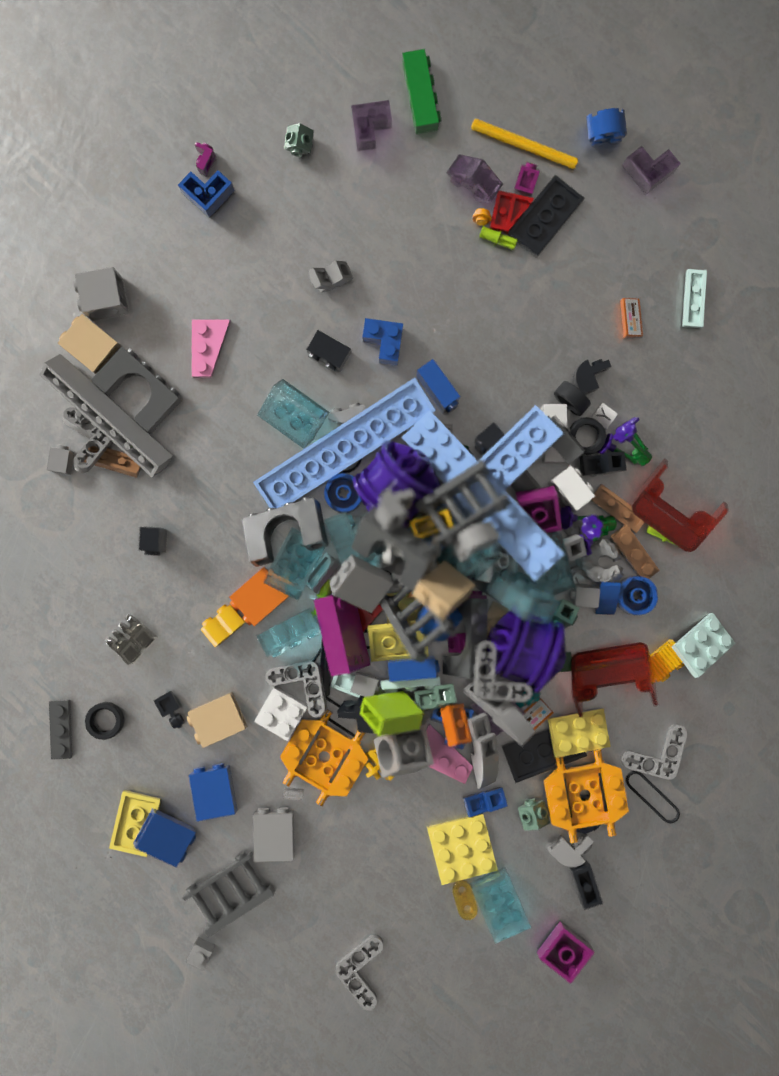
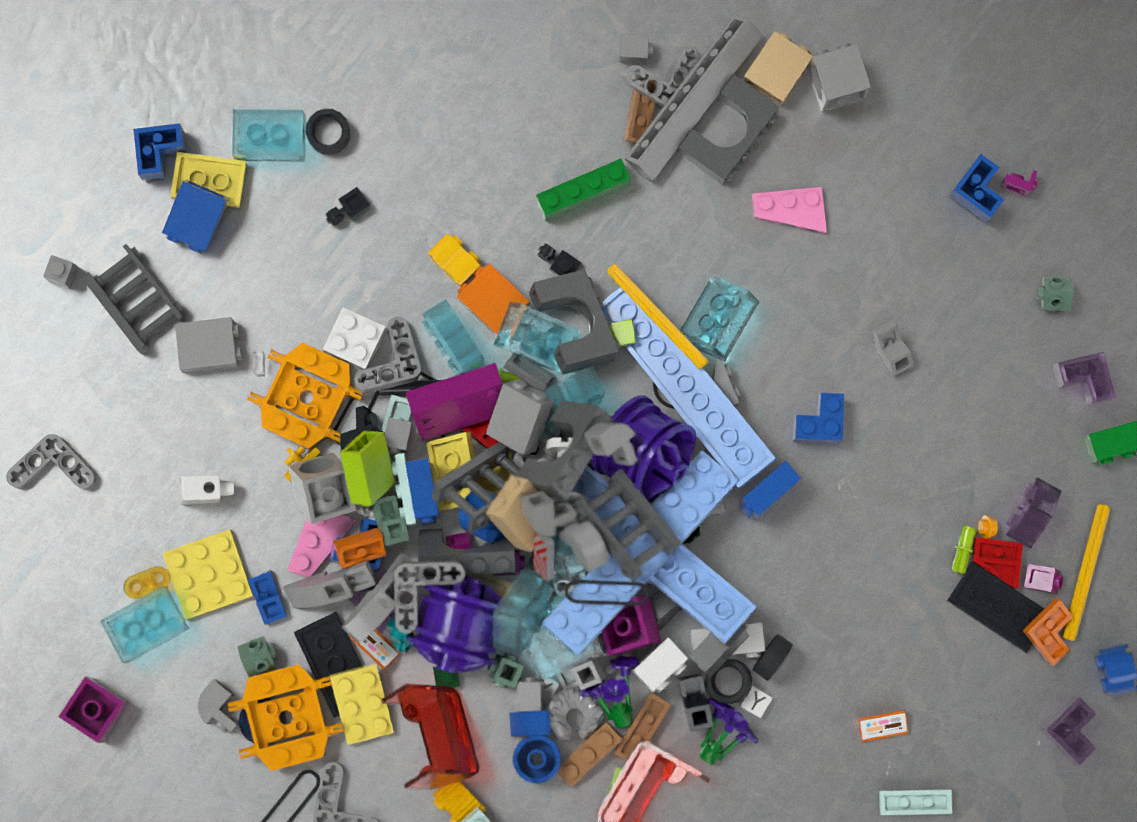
camera: 85 degrees right, 5 degrees down
dark grey plate [49,700,72,760] -> none
clear smoke legs [105,614,158,665] -> none
black brick [139,527,167,556] -> none
tan brick [187,692,248,748] -> none
blue brick [189,763,238,821] -> none
black brick [306,330,352,372] -> none
blue brick [324,473,362,513] -> none
yellow brick [410,509,455,539] -> none
black brick [474,422,505,455] -> none
black brick [569,860,603,910] -> none
black brick [573,359,612,395] -> none
none -> blue brick [133,123,186,180]
none -> white torso [180,475,234,505]
none -> clear light blue brick [232,109,306,162]
none -> light grey brick [521,491,577,536]
none -> light grey tile [533,531,555,581]
none -> green brick [536,158,631,221]
none -> black plate [537,243,582,276]
none -> black piece [565,580,649,606]
none -> yellow axle [607,264,708,369]
none -> lime tile [610,319,637,347]
none -> orange plate [1023,598,1073,666]

